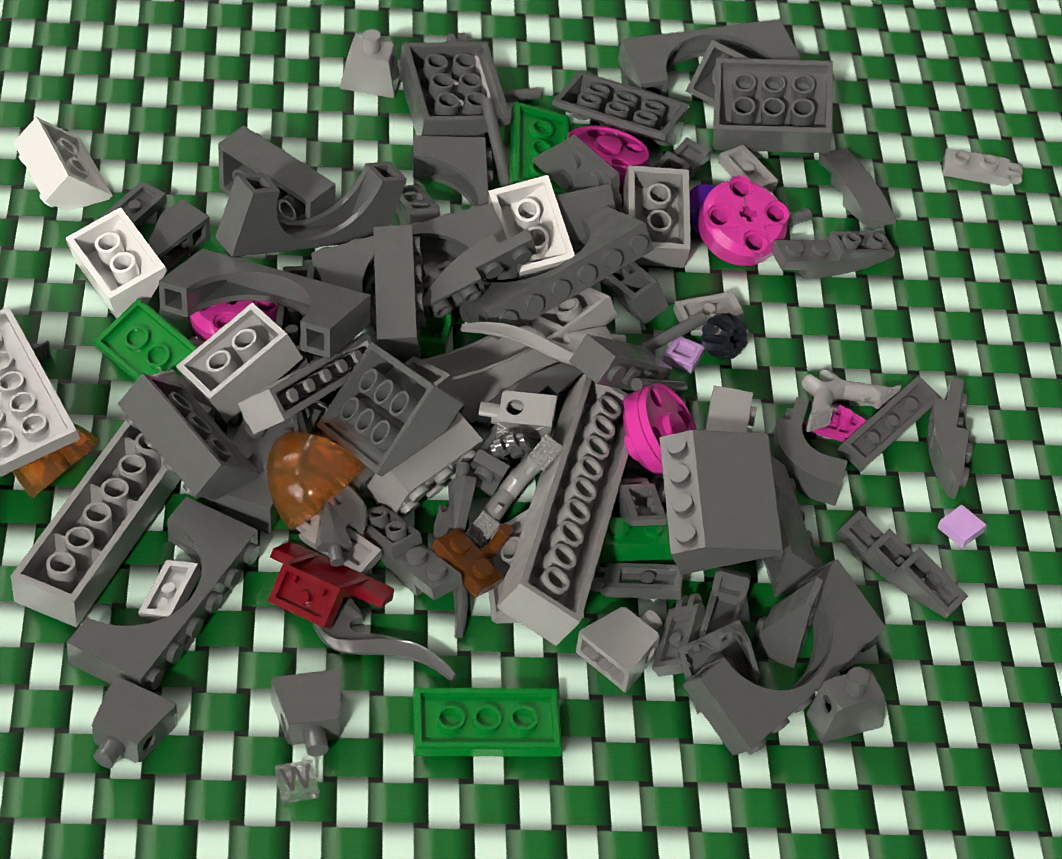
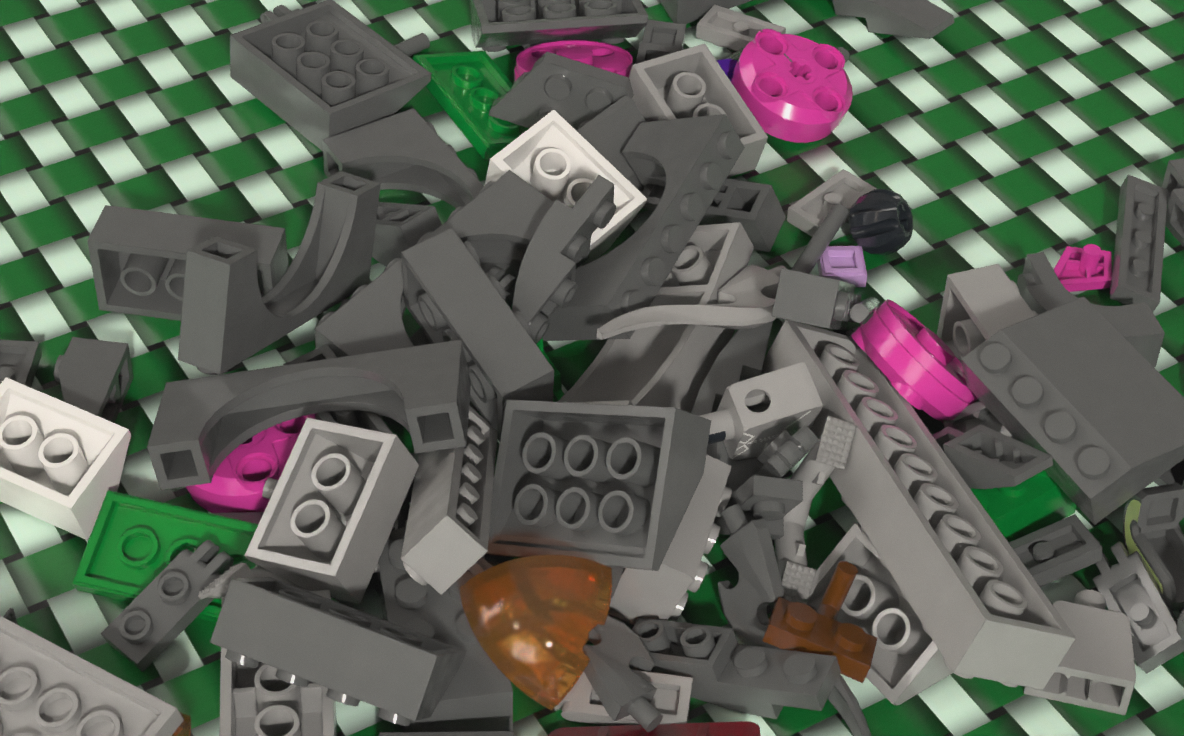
camera: 25 degrees left, 5 degrees down
light grey torso [340,29,400,98] -> none
dark grey bar [481,98,510,187] -> none
dark grey slope [771,231,895,279] -> none
light grey piece [802,370,901,432] -> none
none -> dark grey hinge [101,540,234,672]

